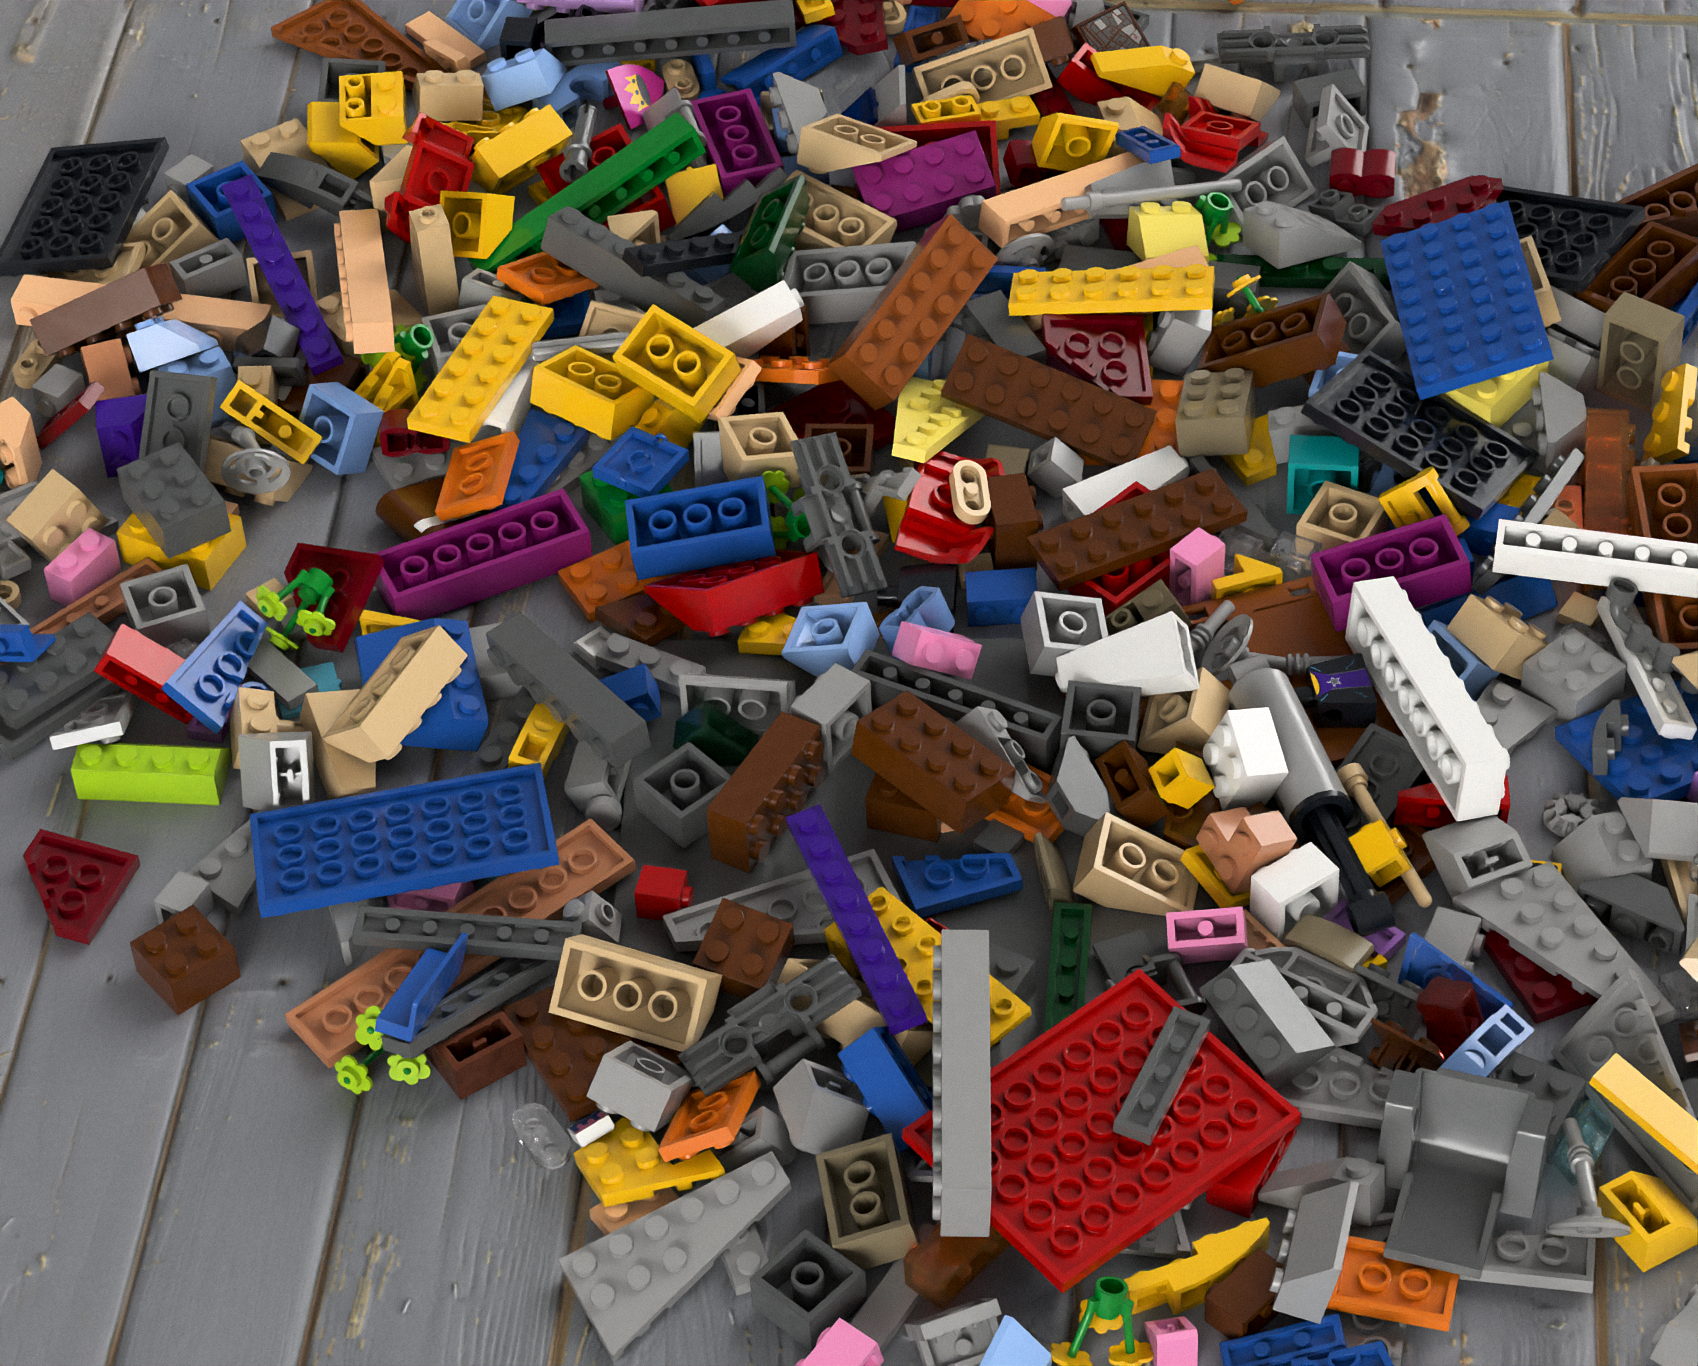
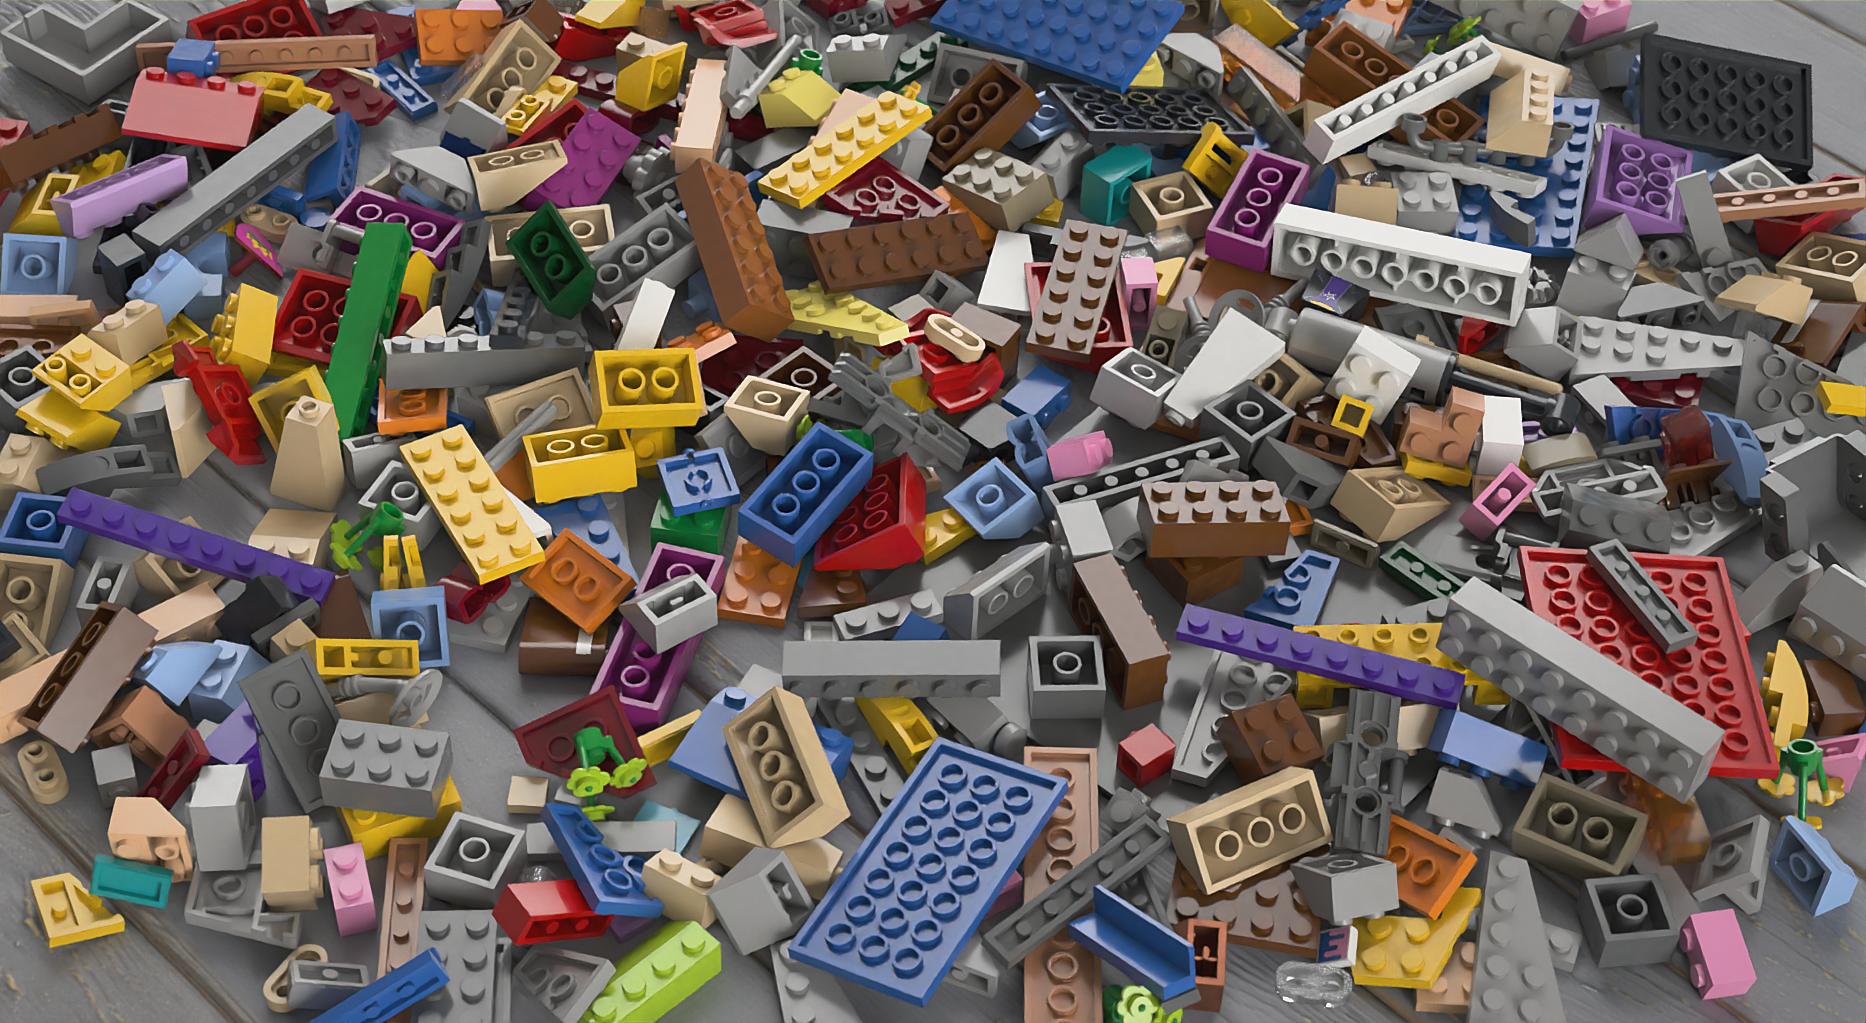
camera: 55 degrees left, 0 degrees up
light nougat brick [334,209,395,354] -> none
dark grey pin [559,104,598,183] -> none
clear green slope [673,700,759,766] -> none
reddish brown brick [893,15,970,67] -> none
blue tile [1115,126,1181,164] -> none
yellow brick [1348,819,1412,888] -> none
none -> light grey brick [185,764,258,871]
none -> light grey slope [619,574,718,654]

